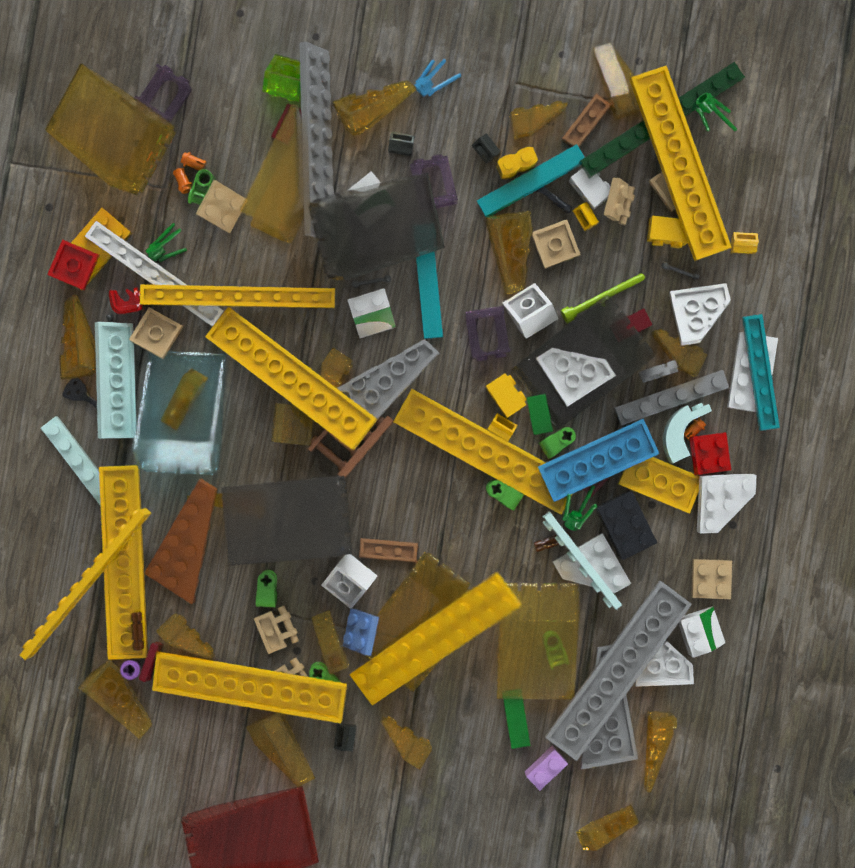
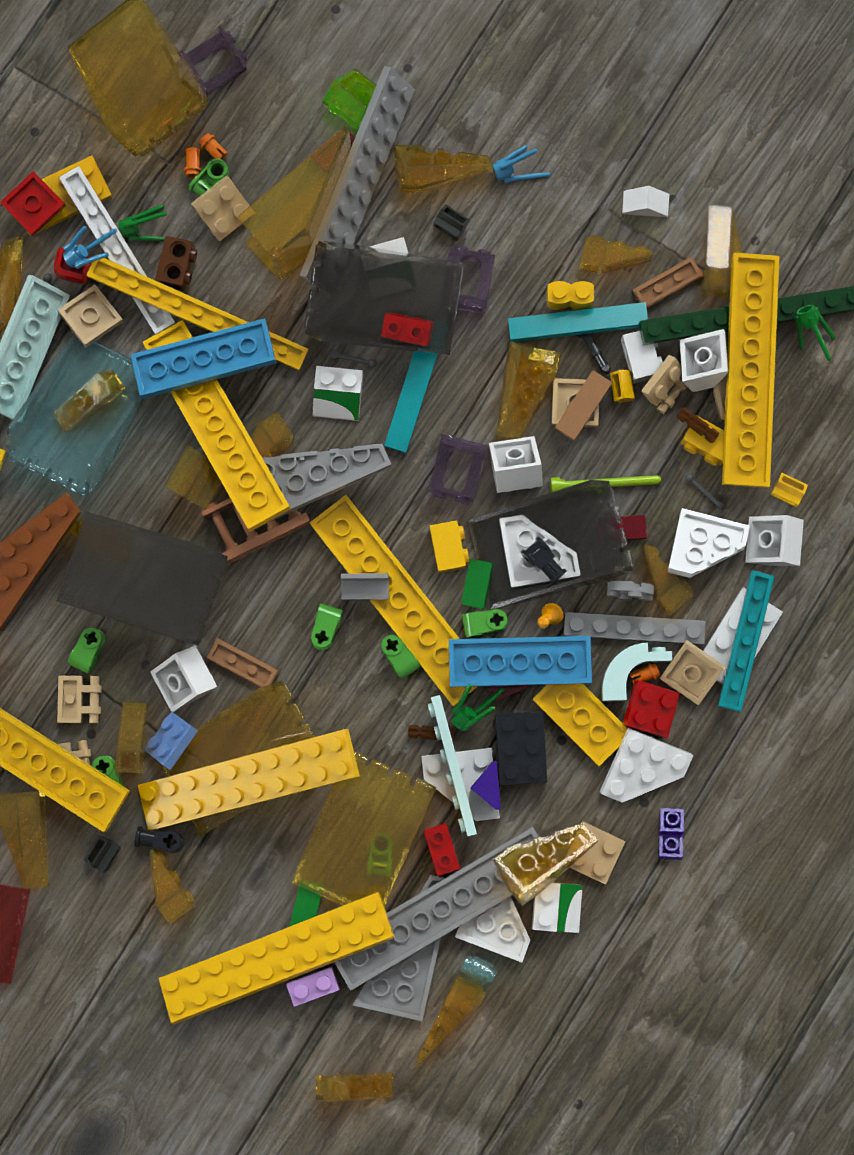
camera: 35 degrees right, 5 degrees down
pearl dark grey piece [471,133,501,164] -> none
yellow piece [487,413,518,441] -> none
none -> dark azure plant [63,226,117,269]
none -> dark azure plate [131,318,276,399]
none -> black connector [134,826,184,853]
none -> reddish brown brick [155,236,197,291]
none -> yellow plate [159,892,395,1025]
none -> bright green piece [311,604,343,651]
none -> light grey panel [341,573,389,600]
none -> red brick [381,312,434,346]
none -> red brick [424,823,460,876]
none -> clear light blue brick [460,955,497,987]
none -> dark purple slope [470,762,501,810]
none -> clear yellow wedge [493,823,598,906]
none -> black connector [520,536,567,585]
none -> light orange piece [537,603,563,629]
none -> medium nougat tile [555,370,612,441]
none -> white slope [622,186,669,217]
none -> dark purple slope [658,808,684,860]
none -> tan plate [659,640,725,705]
none -> reddish brown axle [677,407,719,443]
none -> white slope [680,329,728,392]
none -> white slope [745,515,804,566]

